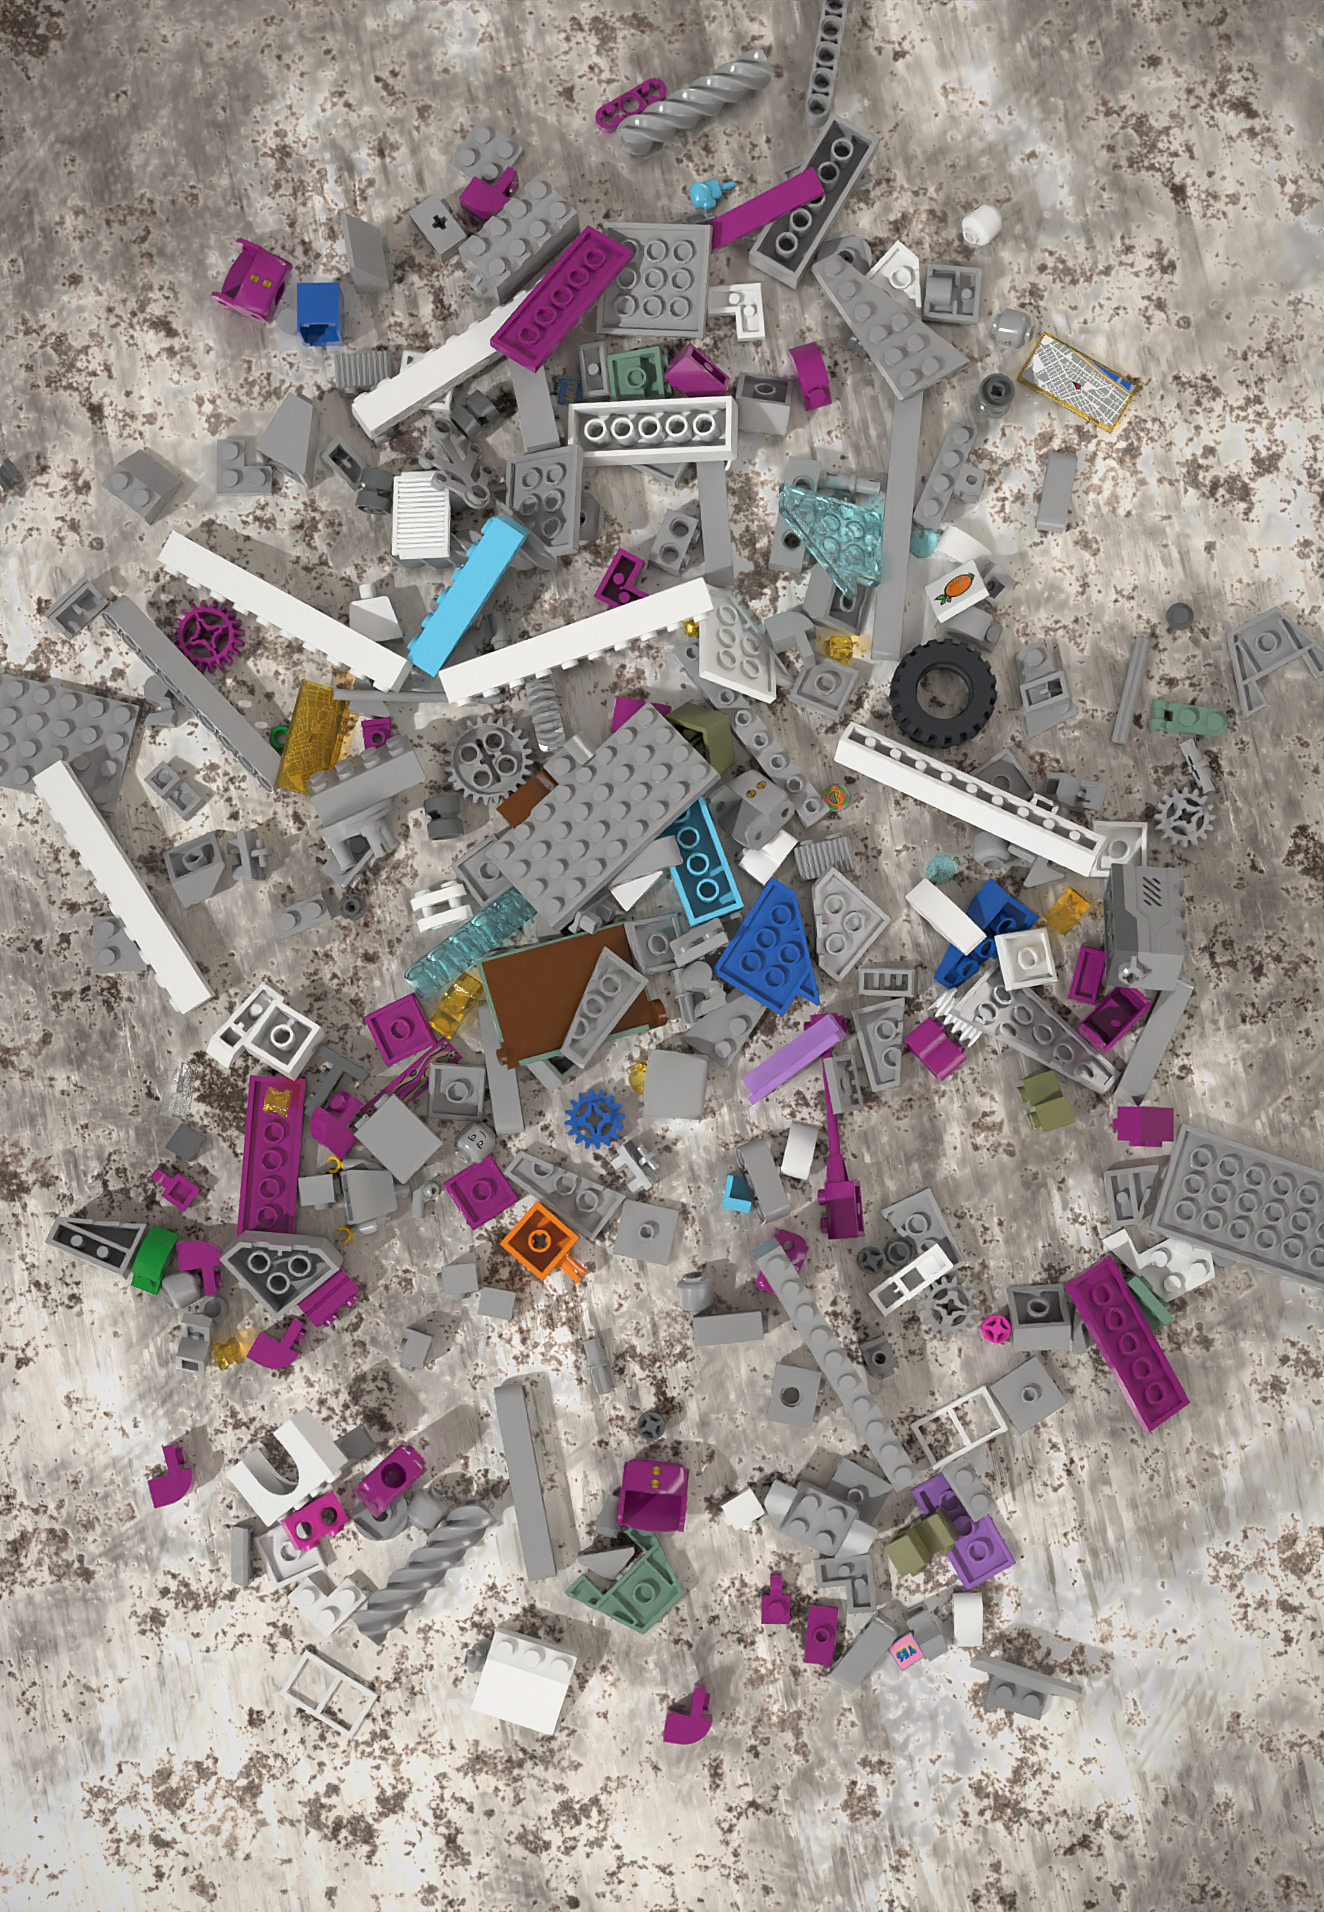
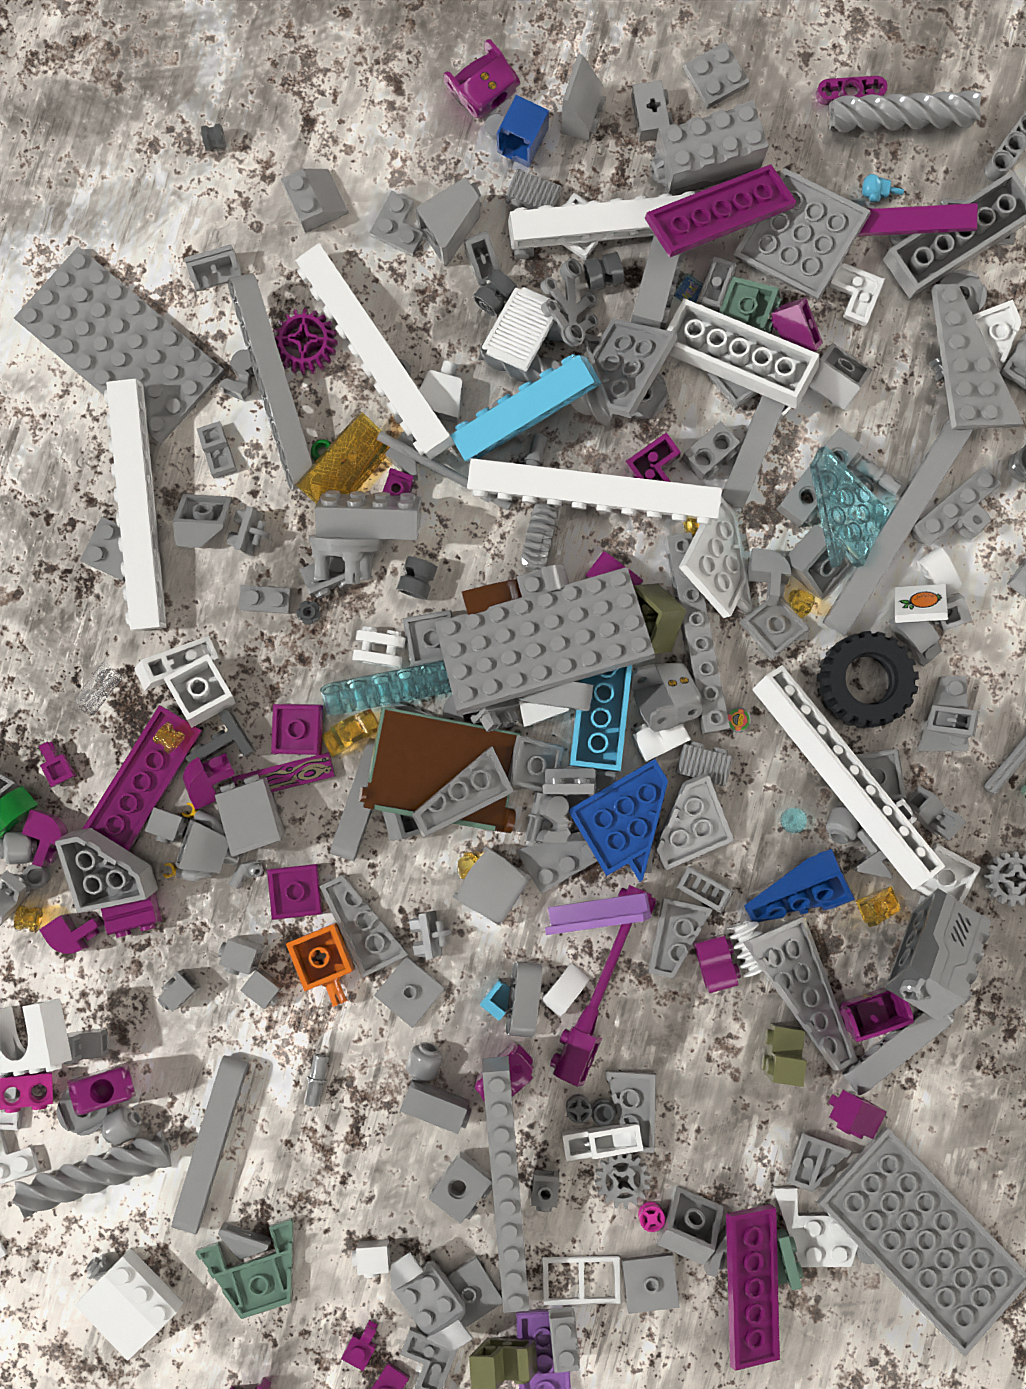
camera: 25 degrees right, 0 degrees up
dark grey slope [165,1124,206,1162] -> none
light grey plate [426,1062,487,1122] -> none
light grey gear [443,716,534,807] -> none
light grey head [454,1121,496,1163] -> none
magenta brick [459,166,519,221] -> none
blue gear [564,1089,625,1150] -> none
light grey cone [594,1495,622,1539] -> none
magenta piece [617,1459,689,1532] -> none
dark grey wheel [637,1410,665,1441] -> none
magenta brick [788,342,832,411] -> none
light grey bracket [823,1054,864,1114] -> none
white slope [905,878,987,956] -> none
clear light blue tile [909,529,937,558] -> none
white plate [994,927,1058,991] -> none
magenta tile [1067,945,1105,1006] -> none

